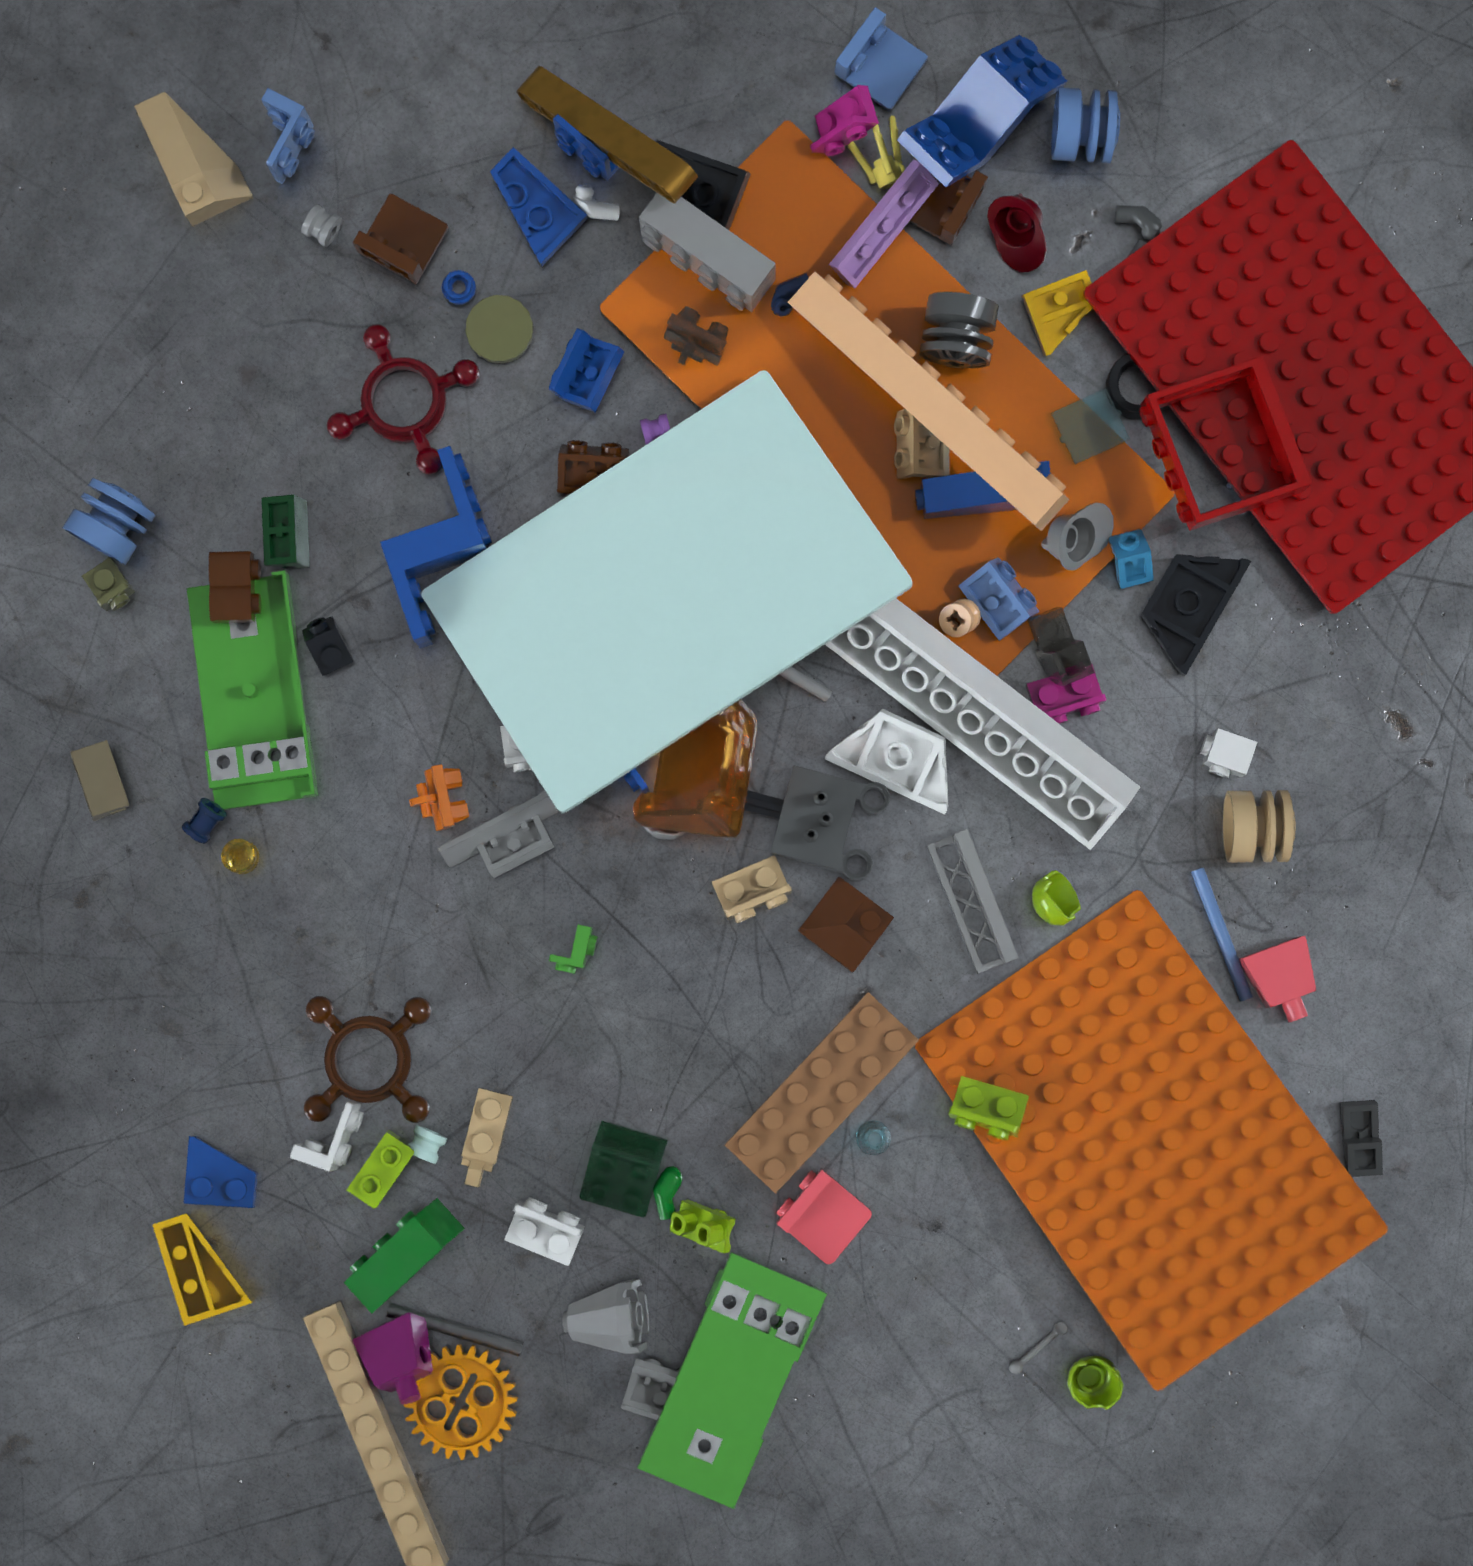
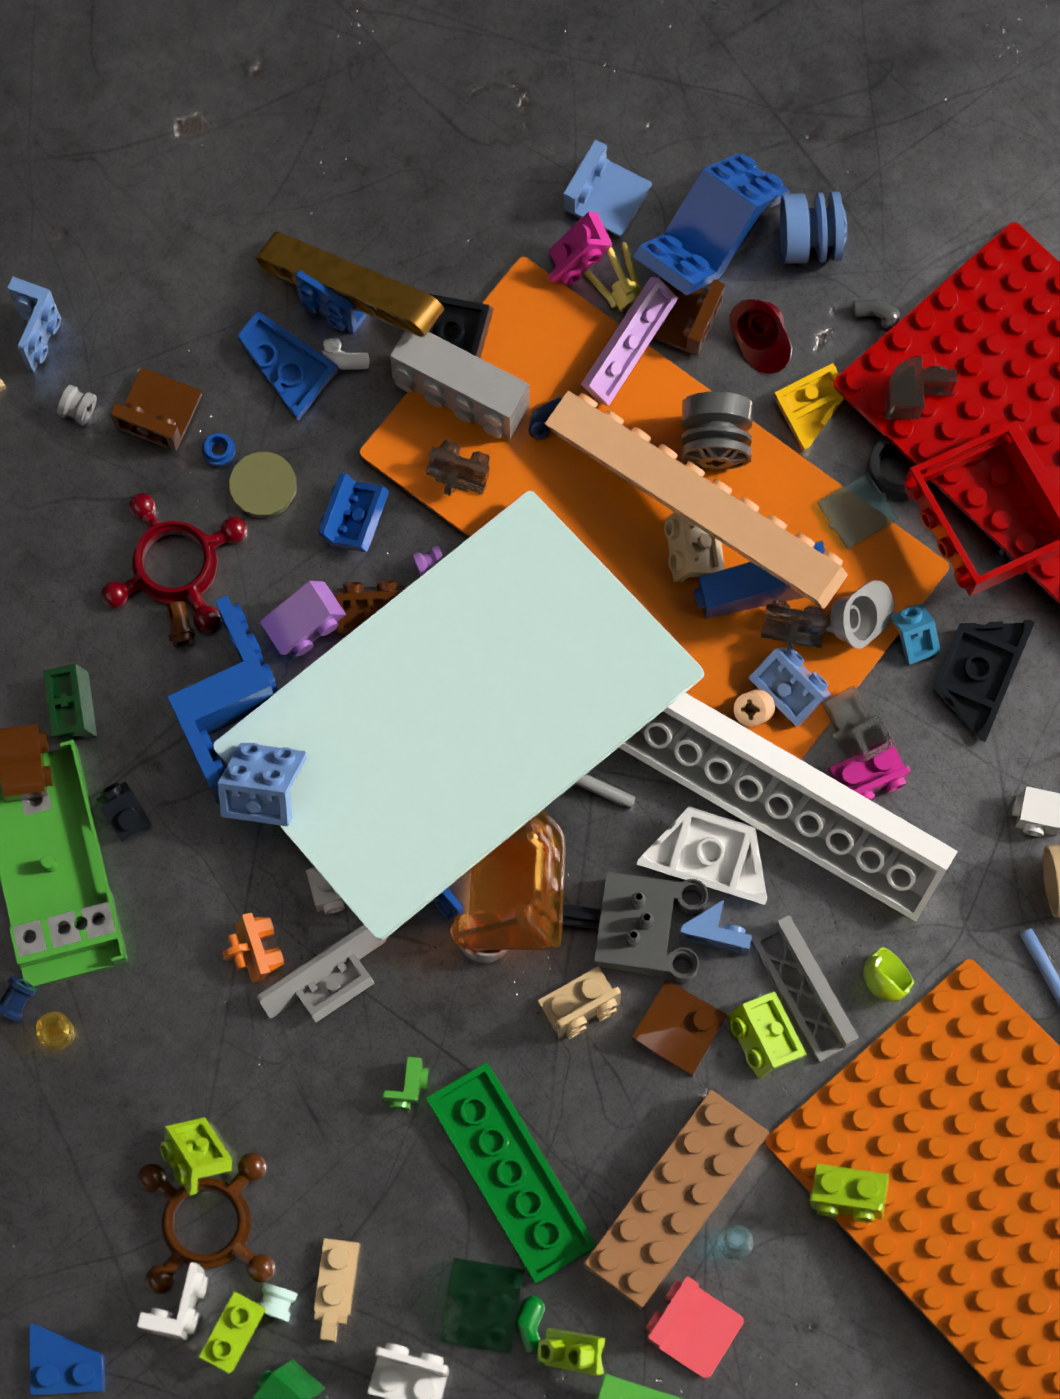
camera: 10 degrees left, 10 degrees down
none -> lime bracket [160,1117,232,1196]
none -> reddish brown pin [164,601,195,648]
none -> medium blue bracket [218,743,306,826]
none -> medium lavender brick [260,581,346,657]
none -> green plate [426,1062,597,1285]
none -> medium blue slope [679,901,752,955]
none -> lime bracket [727,991,806,1078]
none -> clear smoke hips [760,600,828,651]
none -> clear smoke brick [884,356,957,420]

